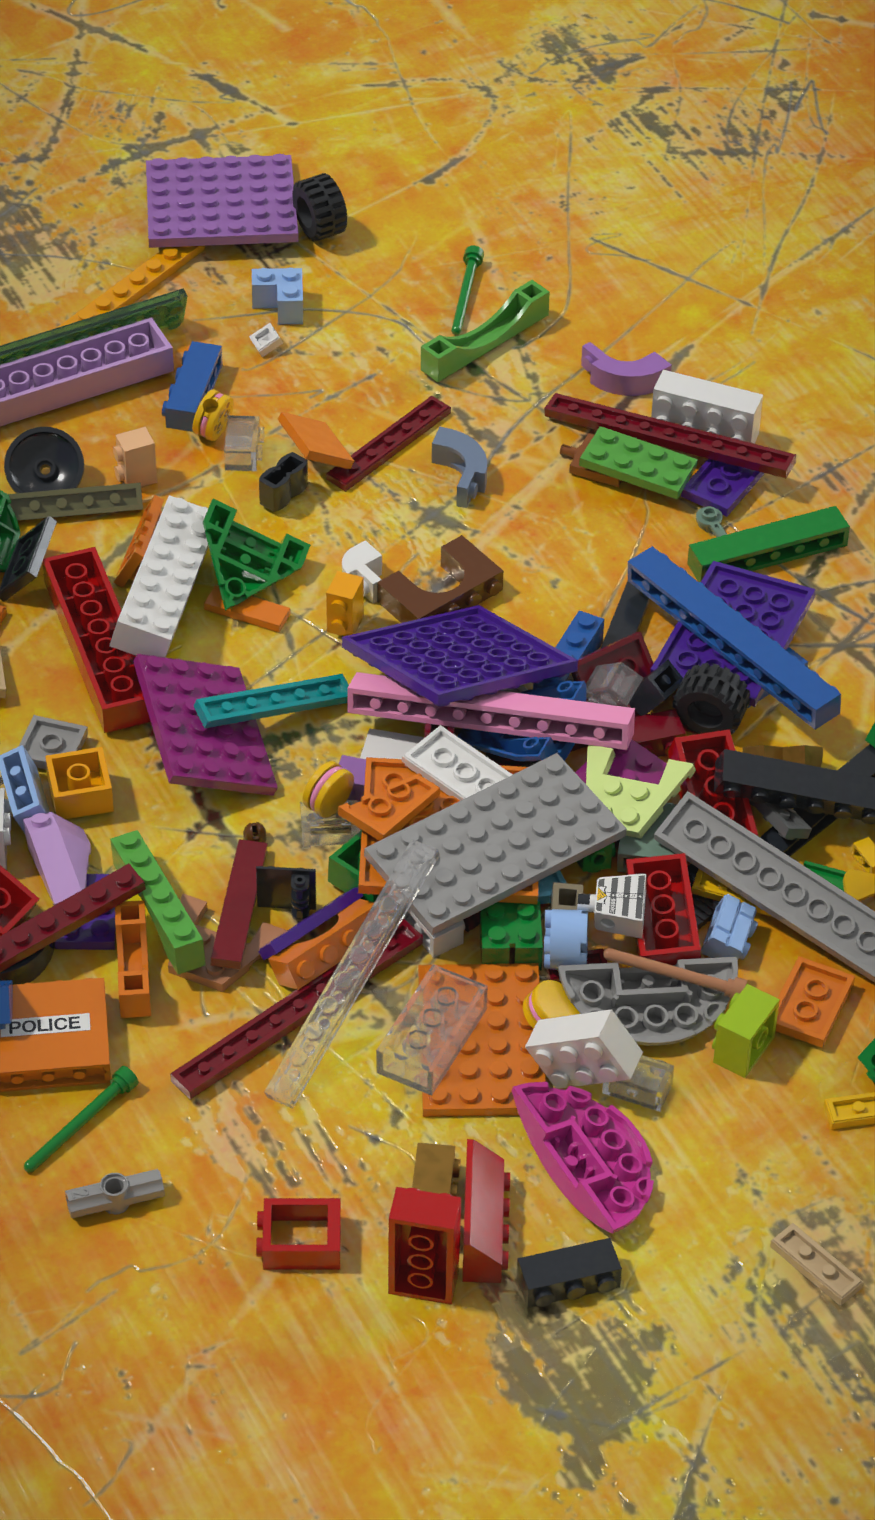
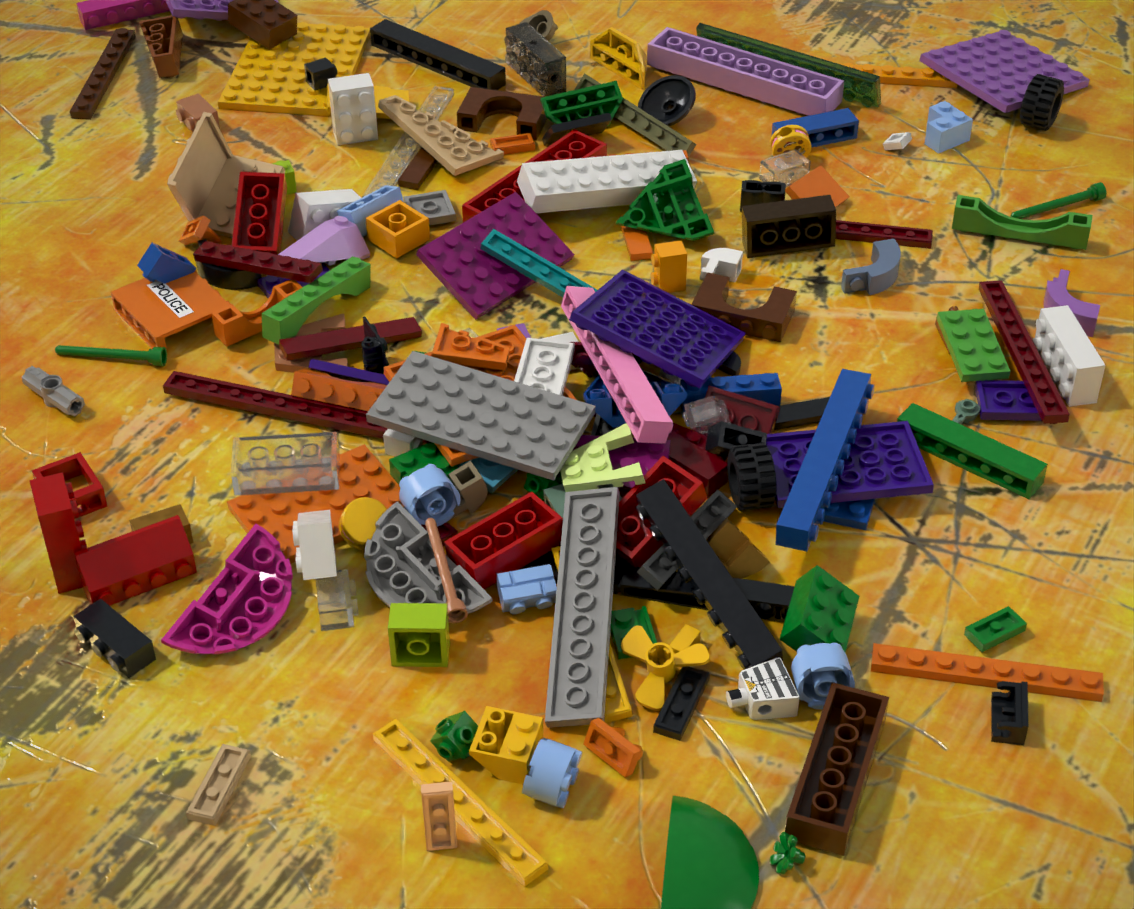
camera: 60 degrees right, 5 degrees down
light nougat brick [113,427,157,487] -> none
reddish brown hinge [243,822,267,843] -> none
clear plate [264,839,440,1108] -> none
yellow head [302,761,354,818] -> none
white torso [577,874,646,938] -> none
orange plate [776,956,855,1048] -> none
none -> dark brown brick [742,195,836,258]

